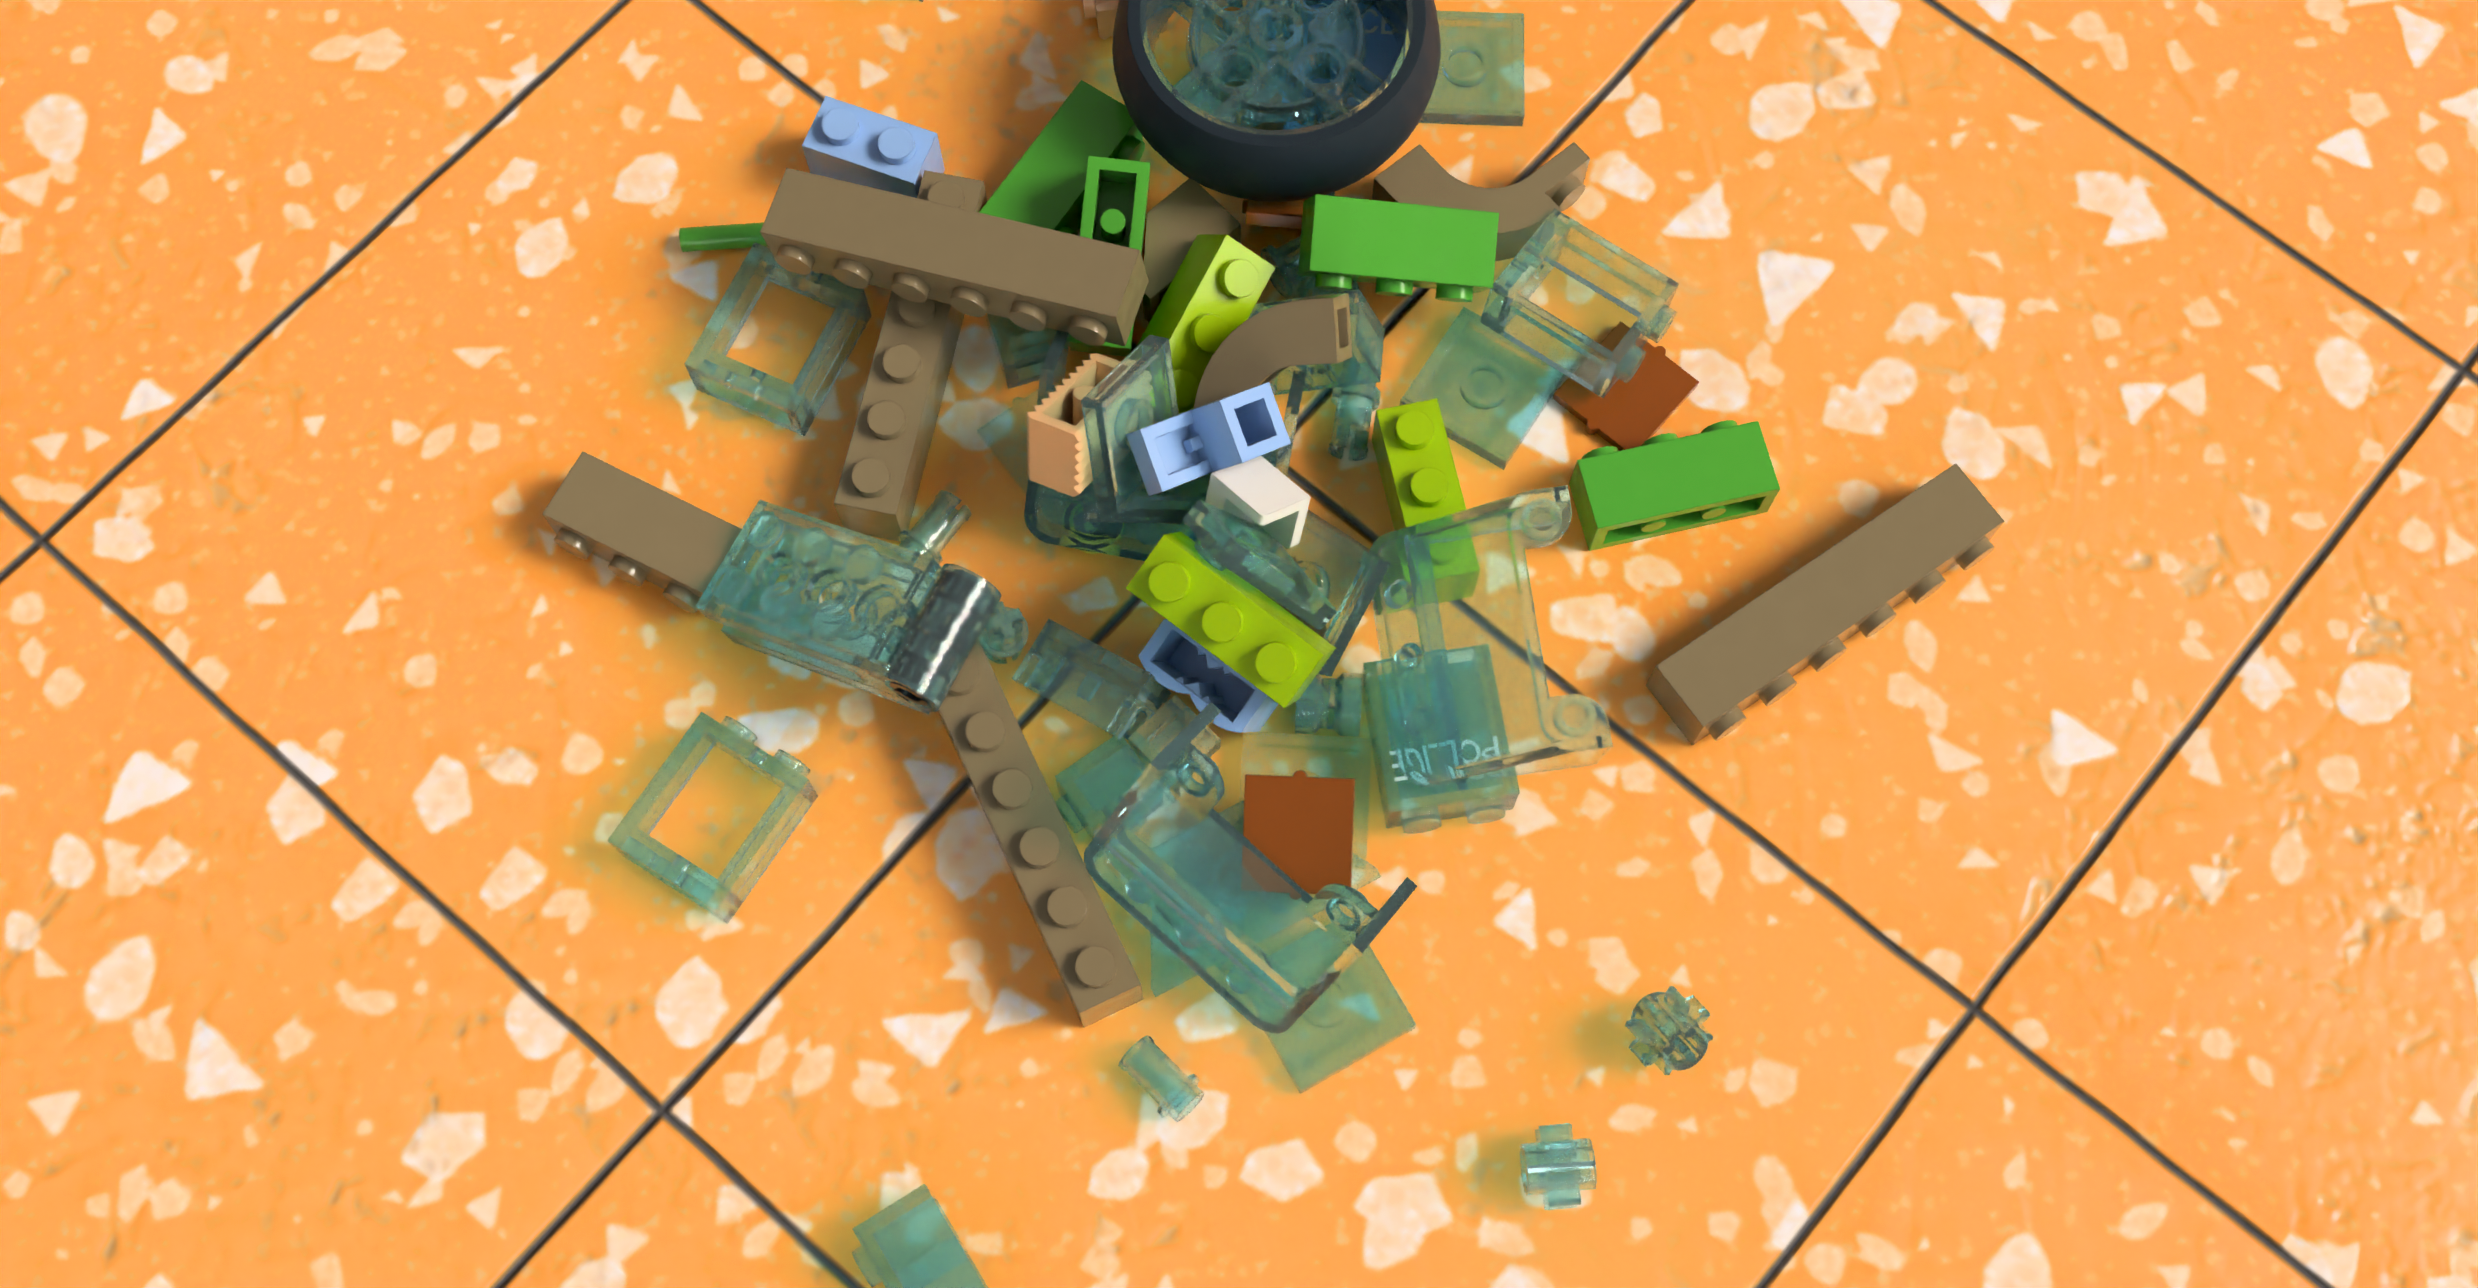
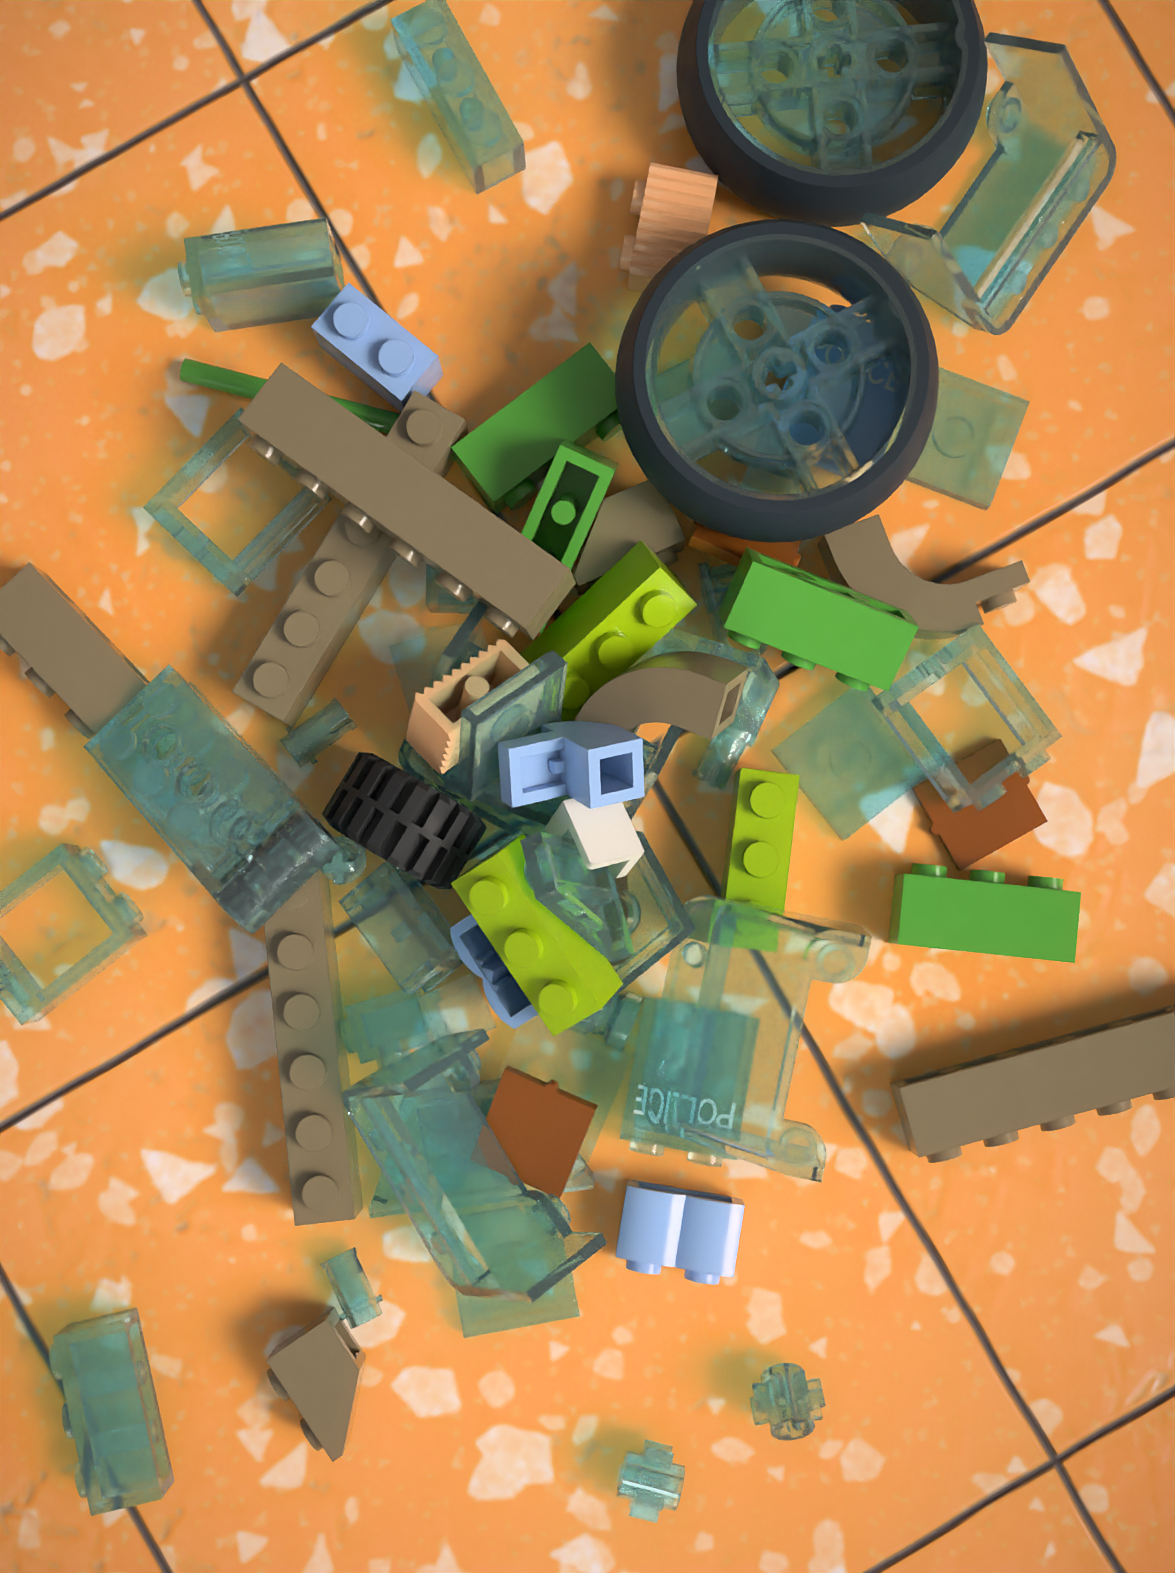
camera: 20 degrees right, 15 degrees up
none -> clear light blue brick [178,217,345,332]
none -> dark tan slope [266,1307,366,1462]
none -> black tyre [322,752,487,890]
none -> light blue brick [616,1180,745,1285]

